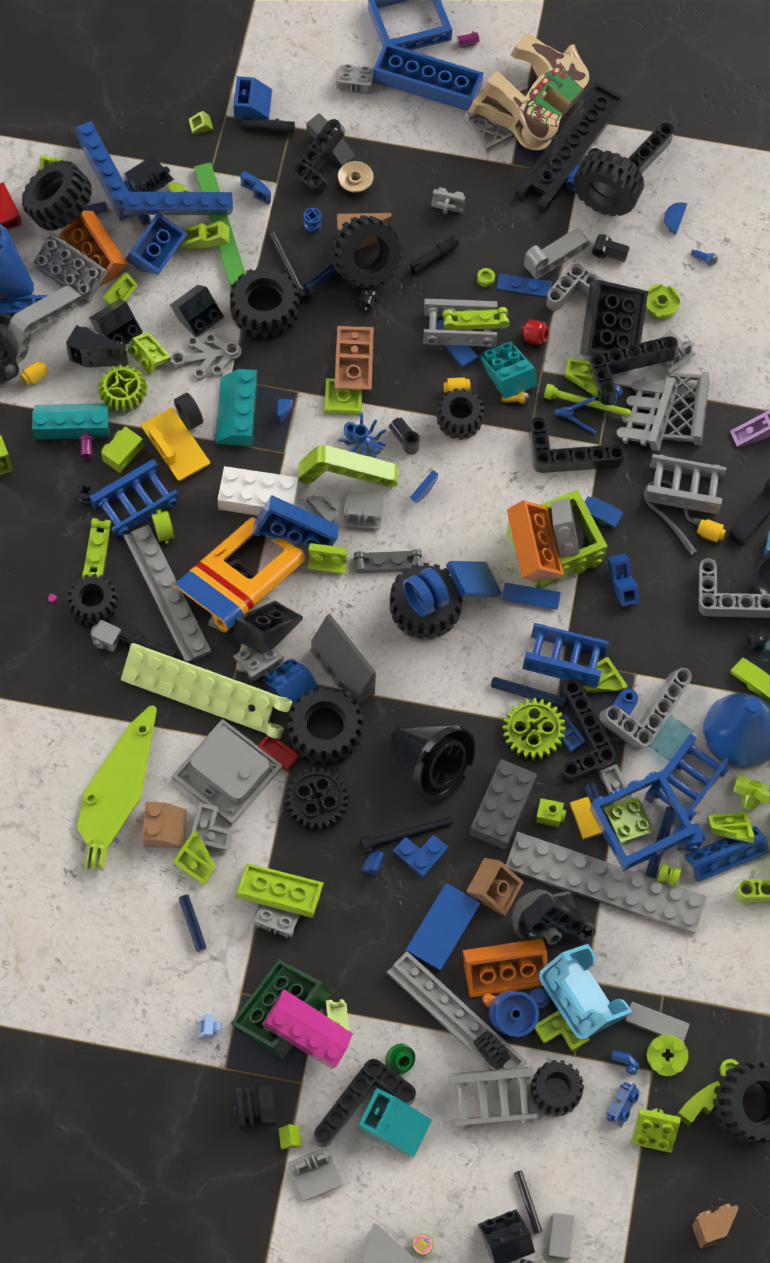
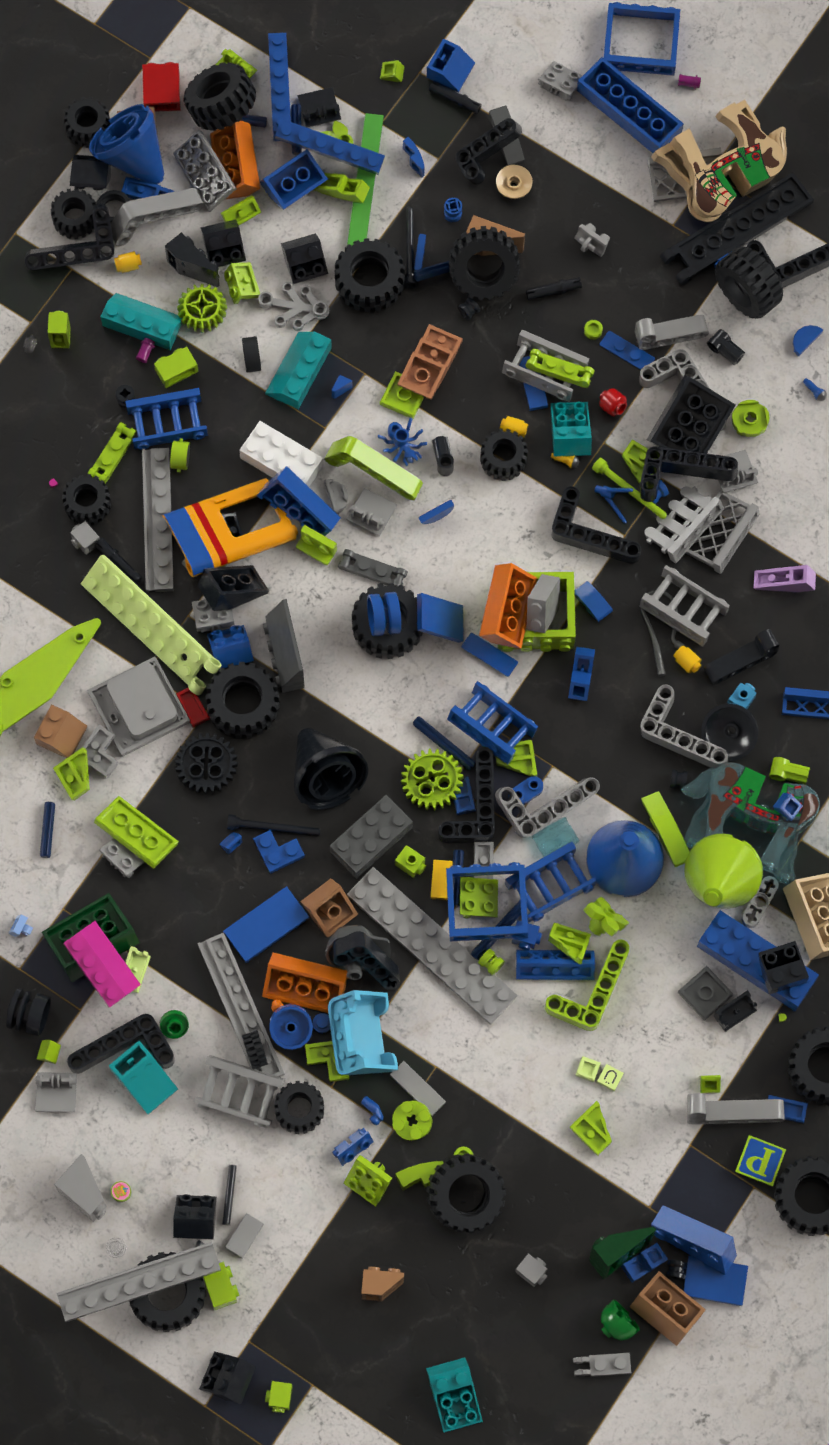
camera: 25 degrees right, 5 degrees up
yellow bracket [141,407,210,482] -> none
none -> blue tile [414,234,426,270]

